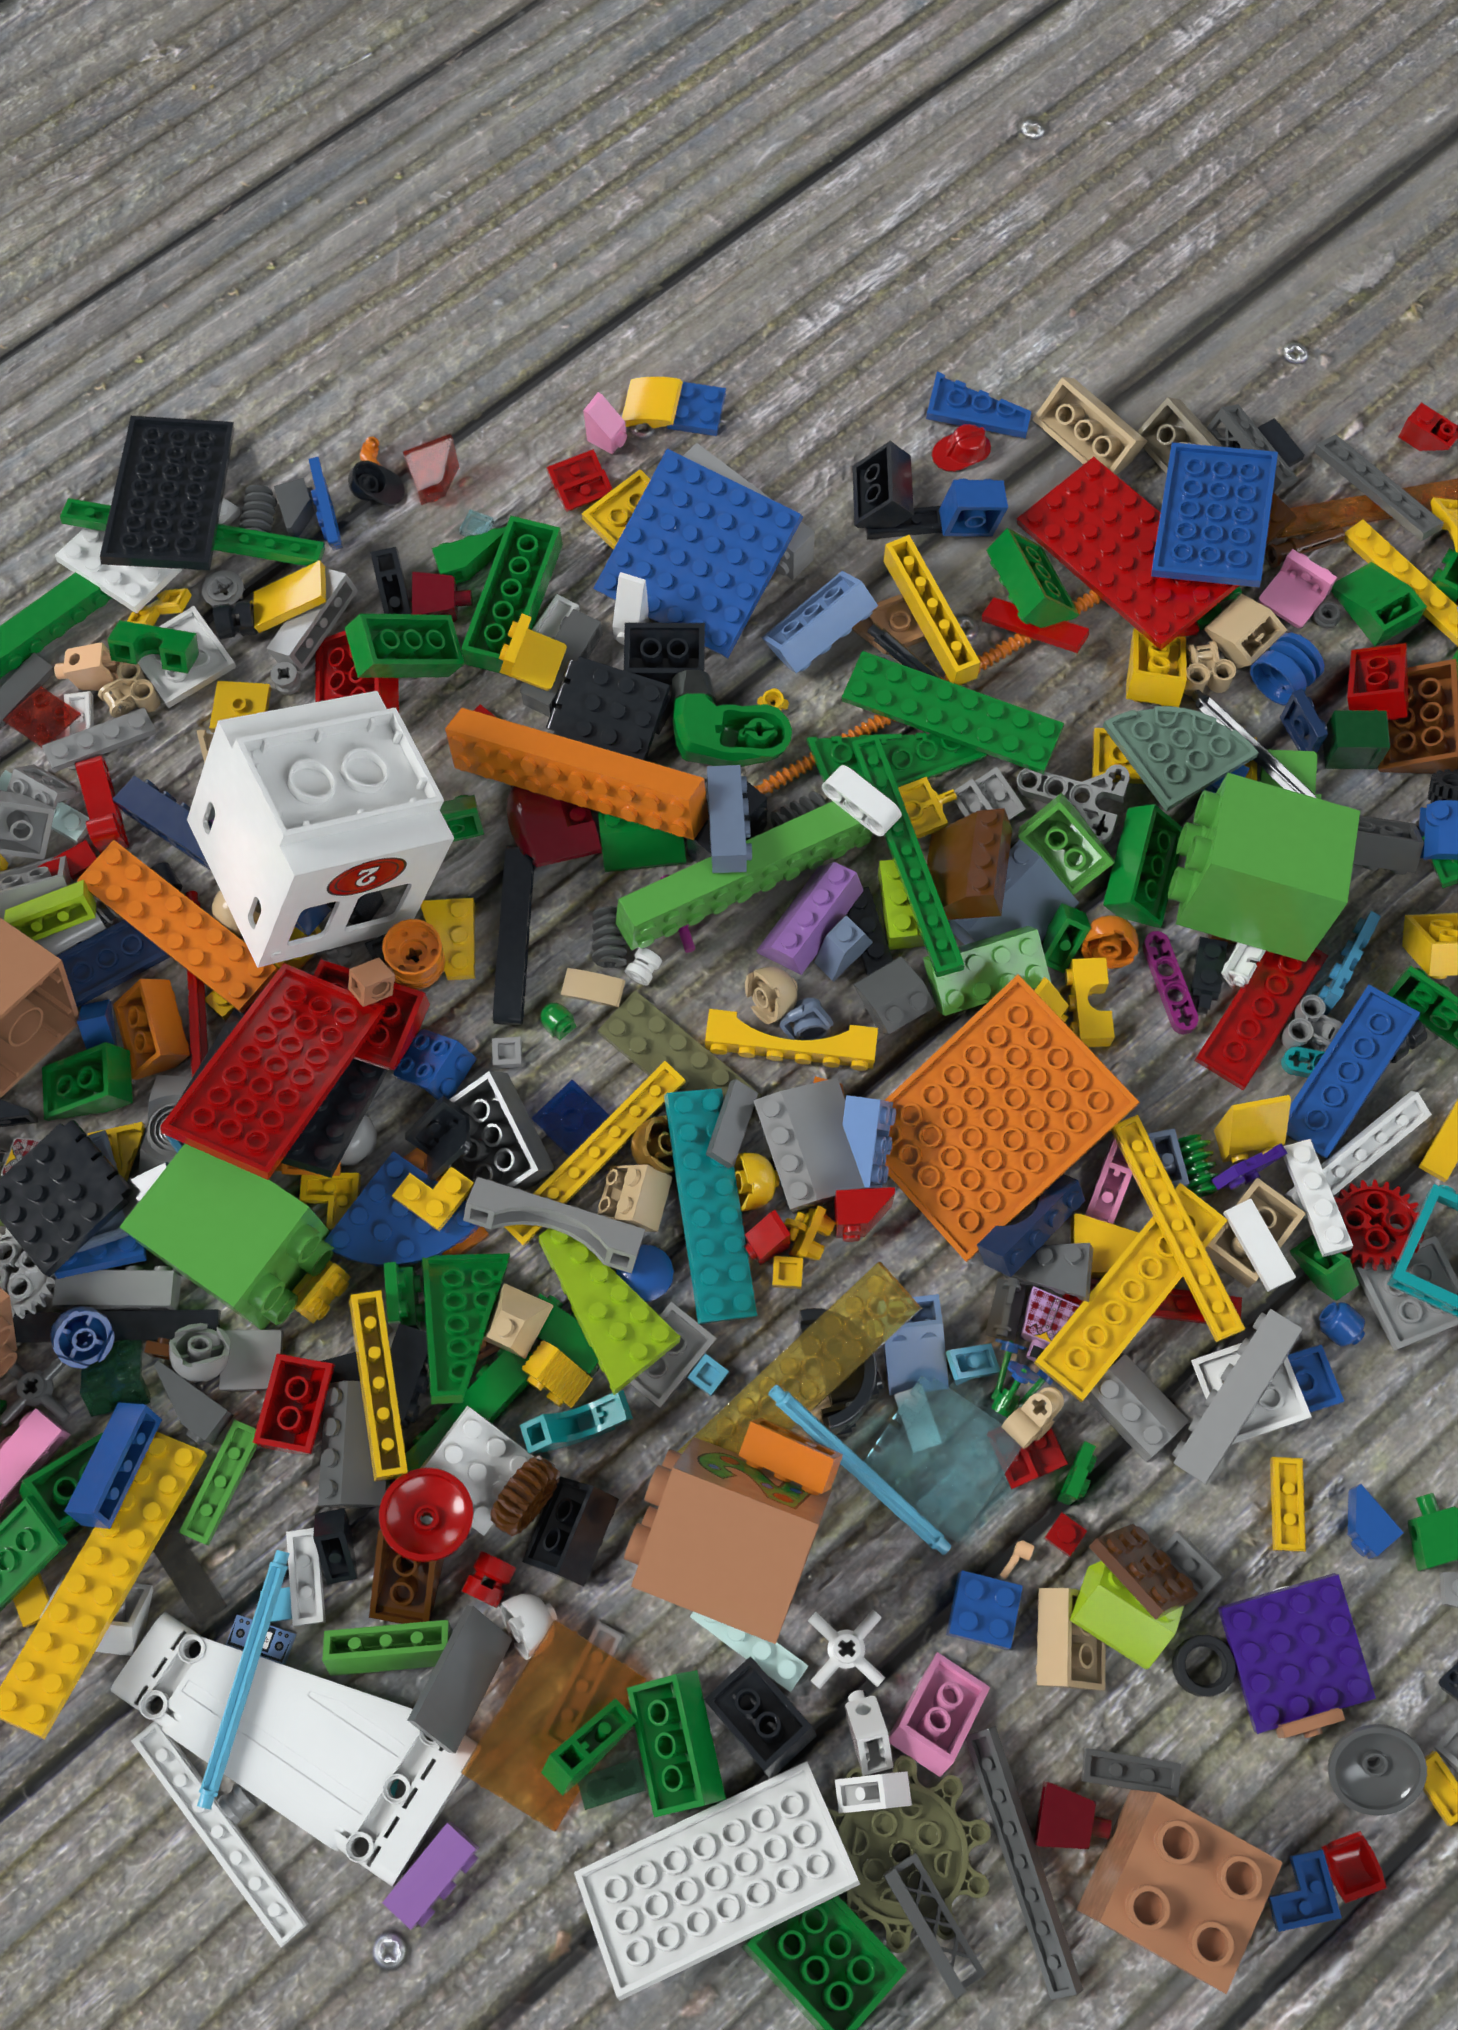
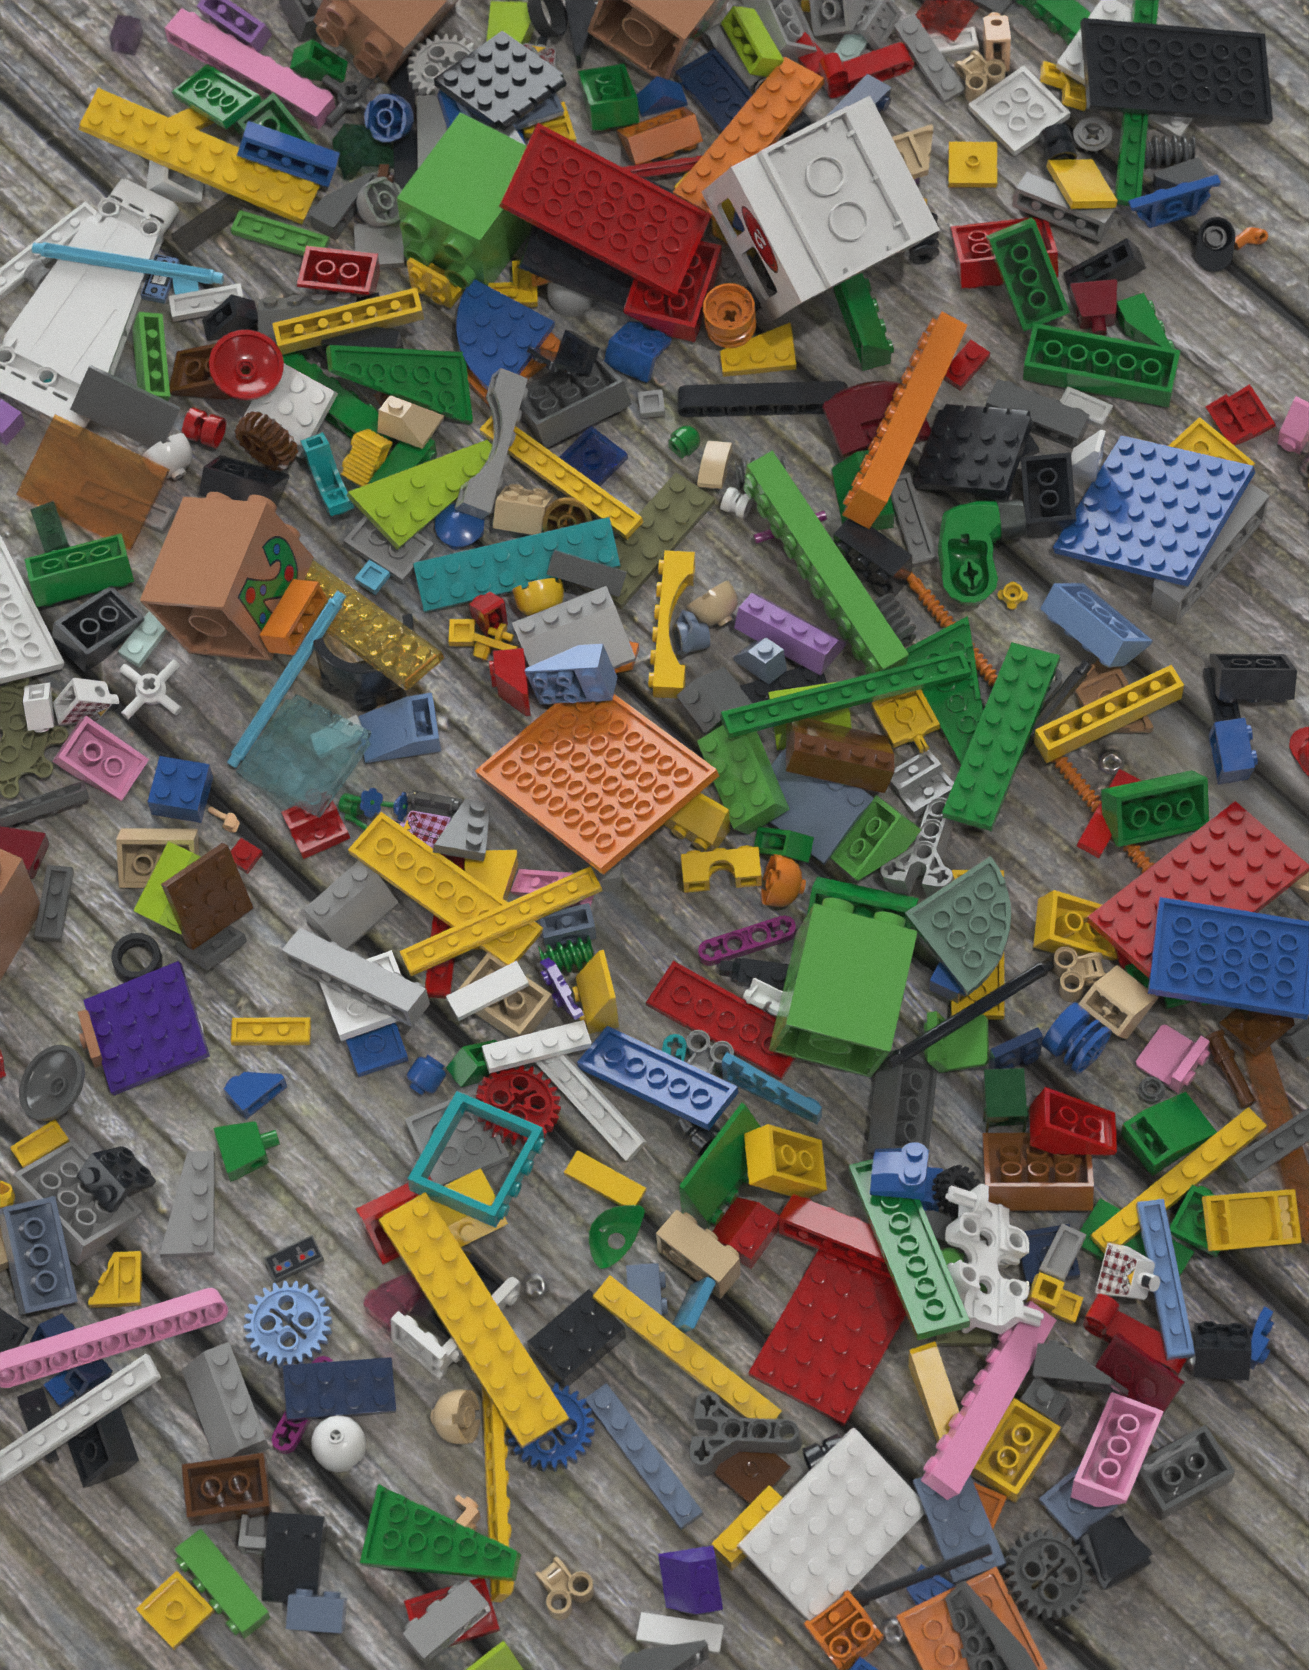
camera: 90 degrees right, 5 degrees down
green arch [107,620,199,674] -> none
light grey wheel [270,662,301,695] -> none
nougat brick [348,958,395,1007] -> none
green plate [384,1262,425,1331] -> none
yellow plate [392,1167,474,1232] -> none
clear red slope [403,433,459,505] -> none
clear light blue tile [459,509,494,537] -> none
yellow bracket [499,613,567,691] -> none
green slope [541,1698,637,1796] -> none
sand blue brick [707,765,752,873] -> none
white beam [822,765,902,836] -> none
medium azure slope [946,1343,1000,1386] -> none
dark blue arch [977,1174,1085,1277] -> none
tan piece [1001,1386,1064,1449] -> none
green plate [1058,1441,1097,1506] -> none

